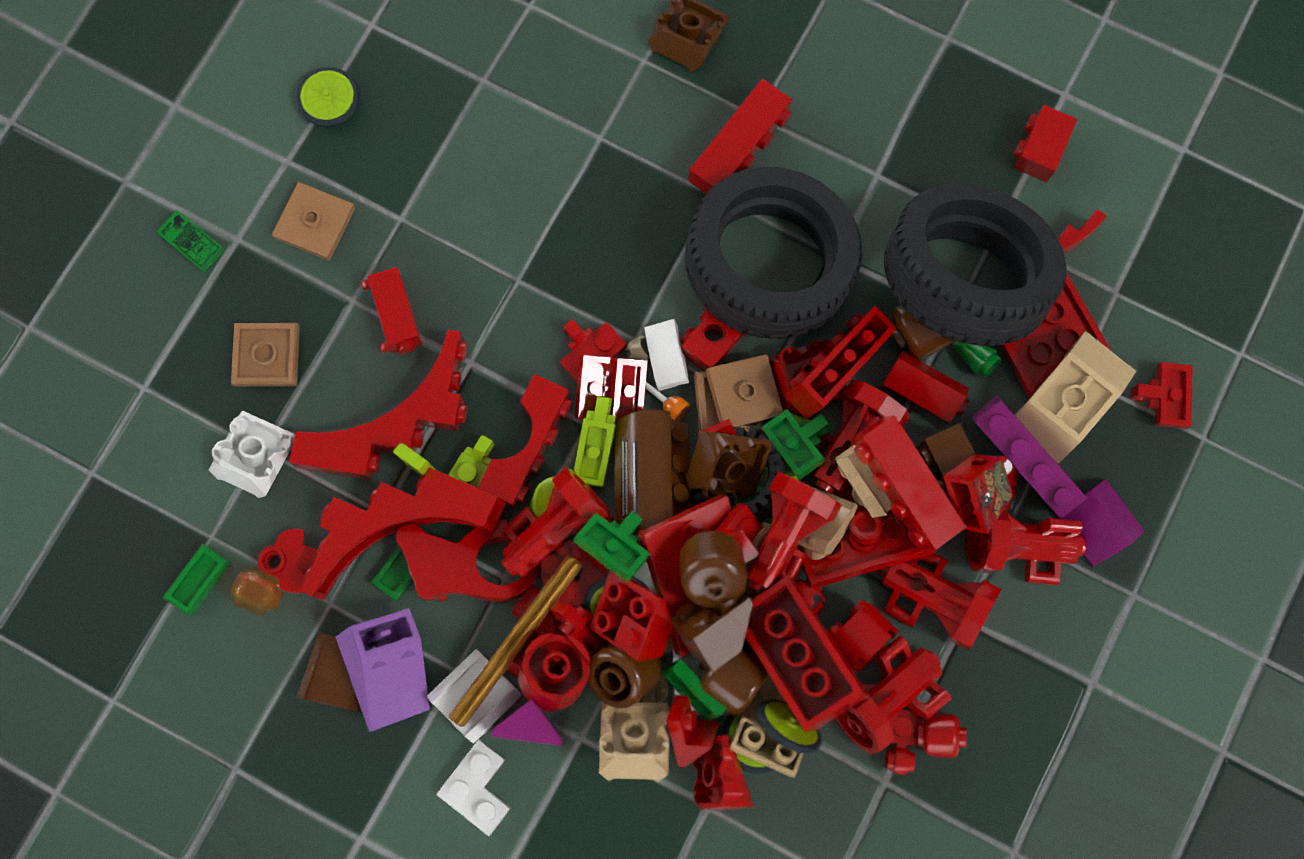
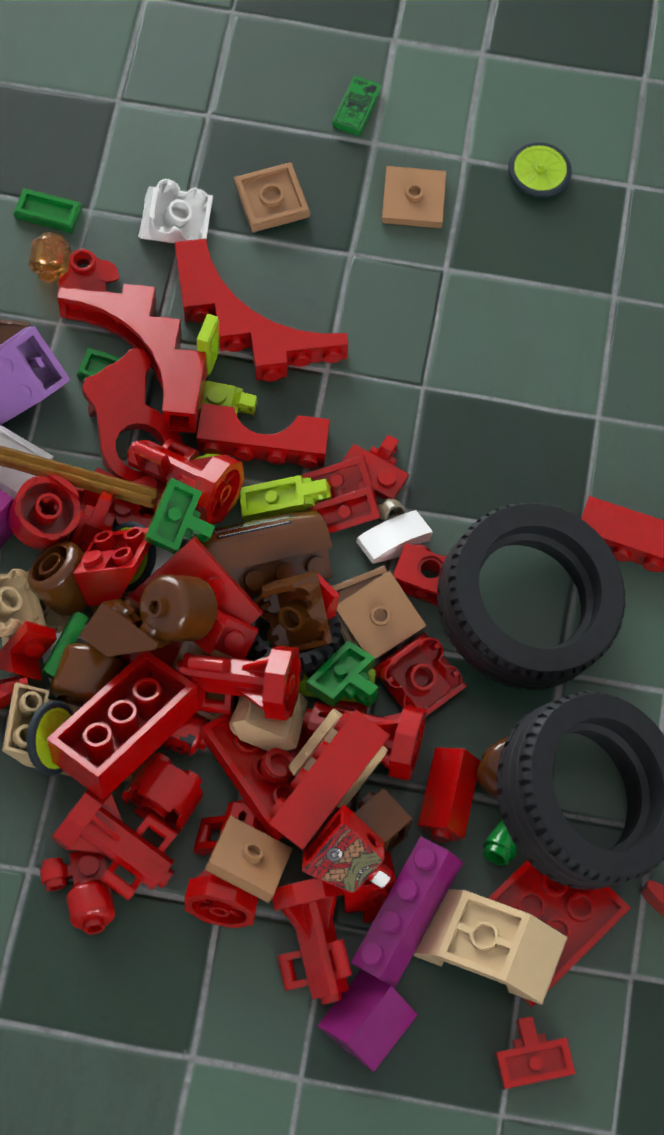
camera: 70 degrees right, 10 degrees down
red brick [361,267,423,354] -> none
orange hinge [645,382,690,421] -> none
red brick [784,305,897,419] -> none
none -> medium nougat plate [204,816,293,903]

